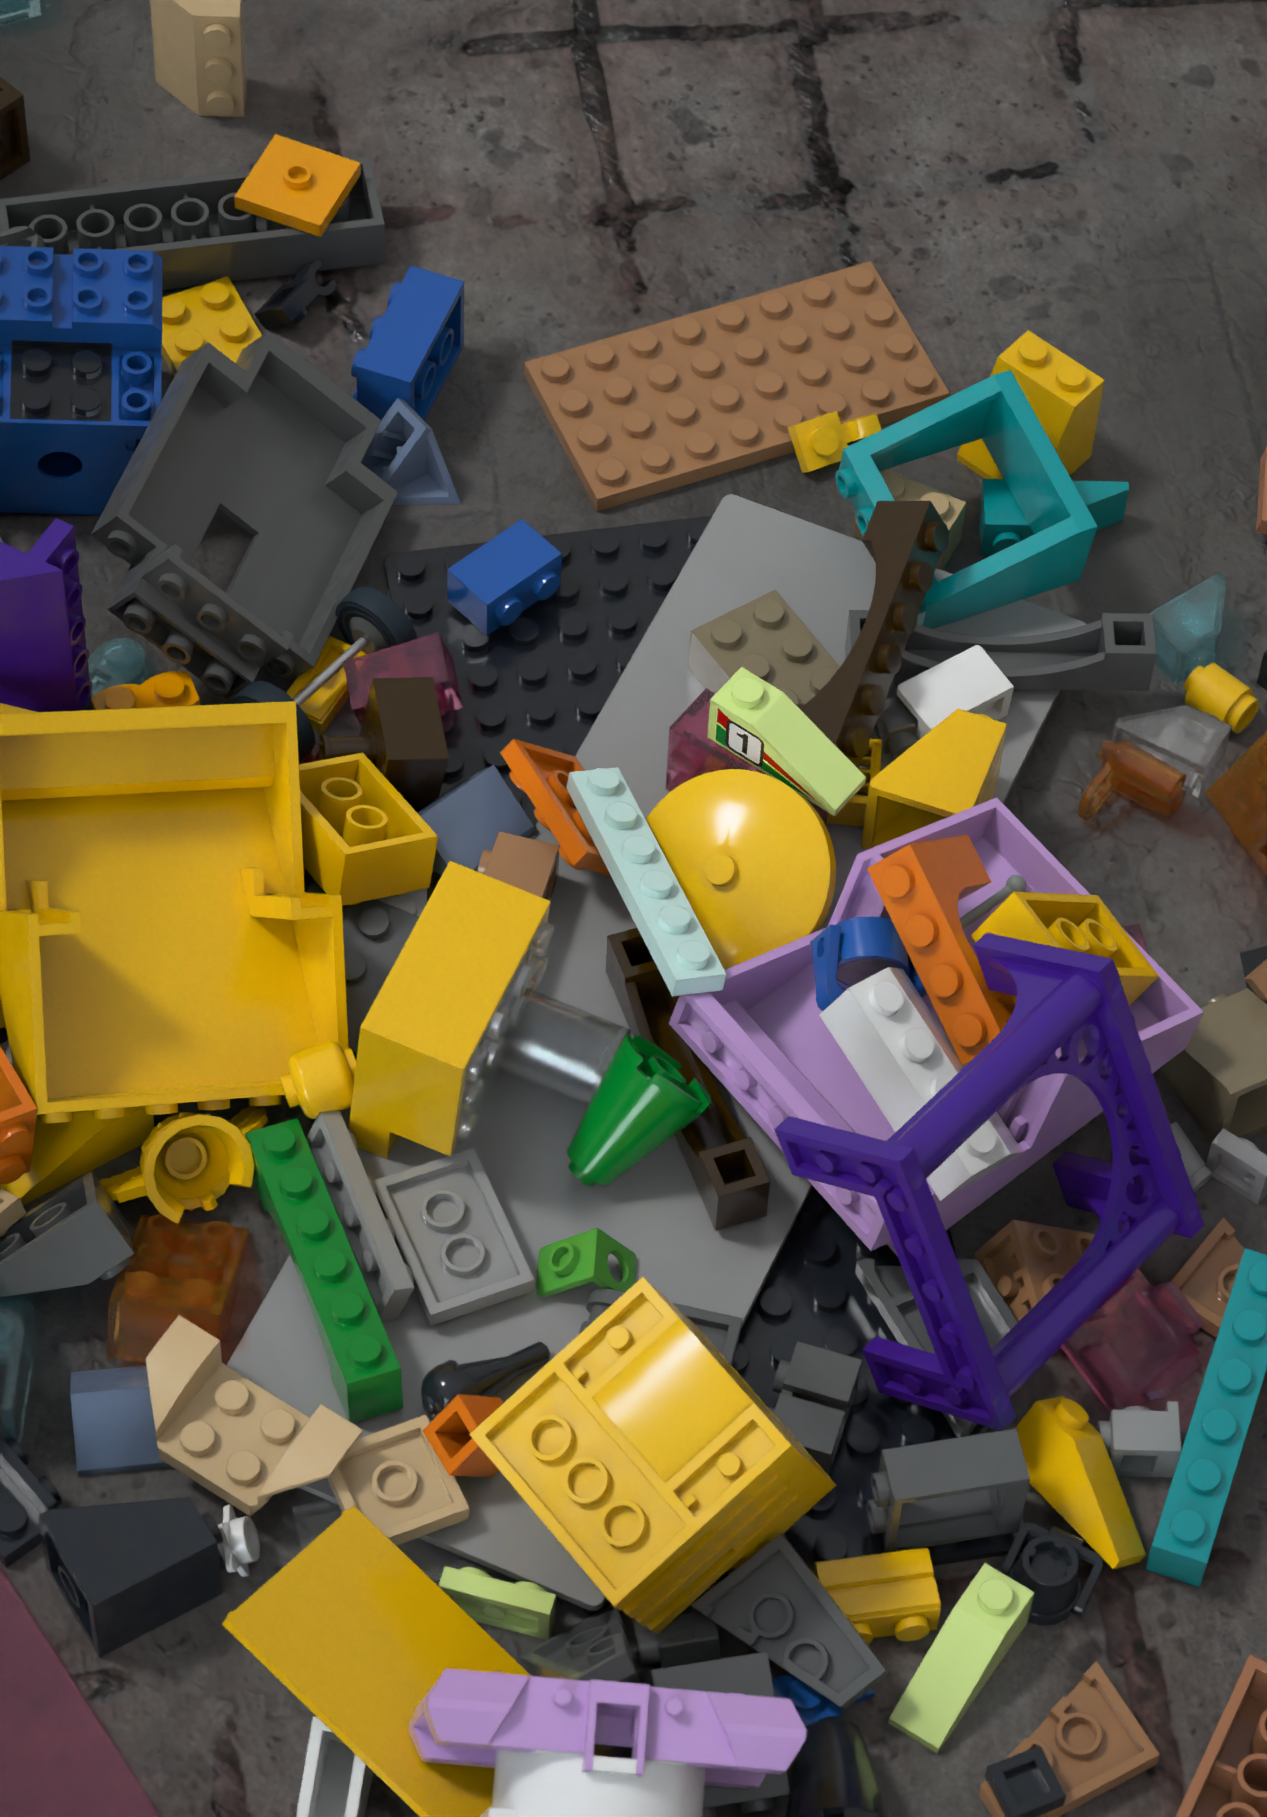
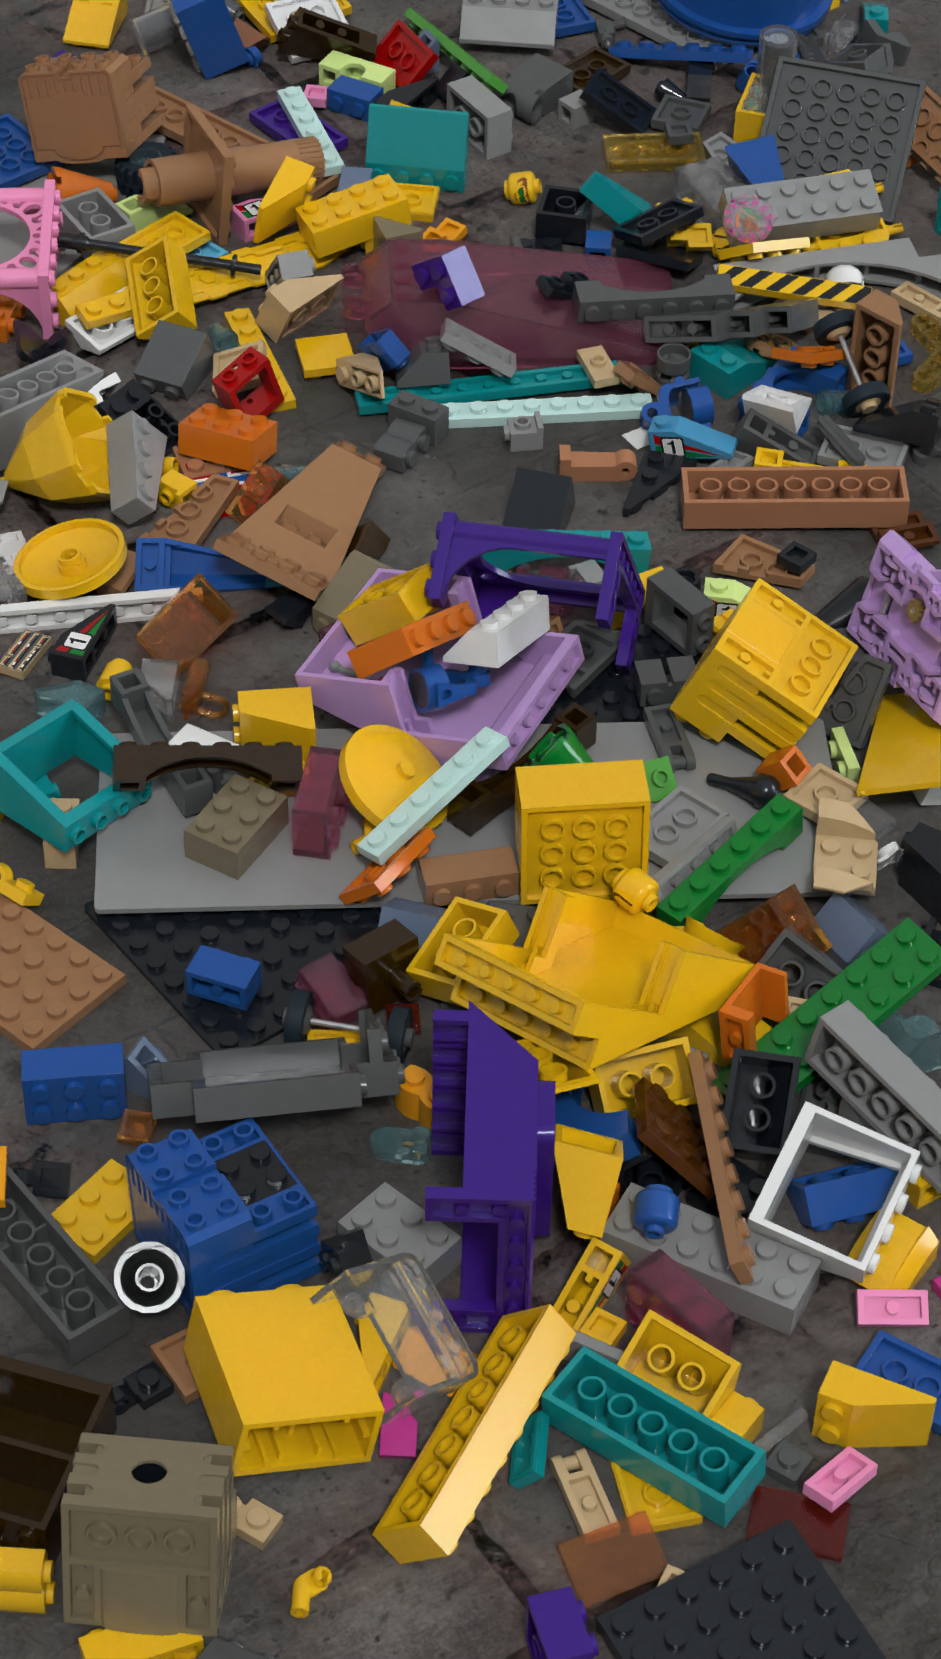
camera: 115 degrees left, 10 degrees down
yellowish green slope [707,667,866,817] -> none

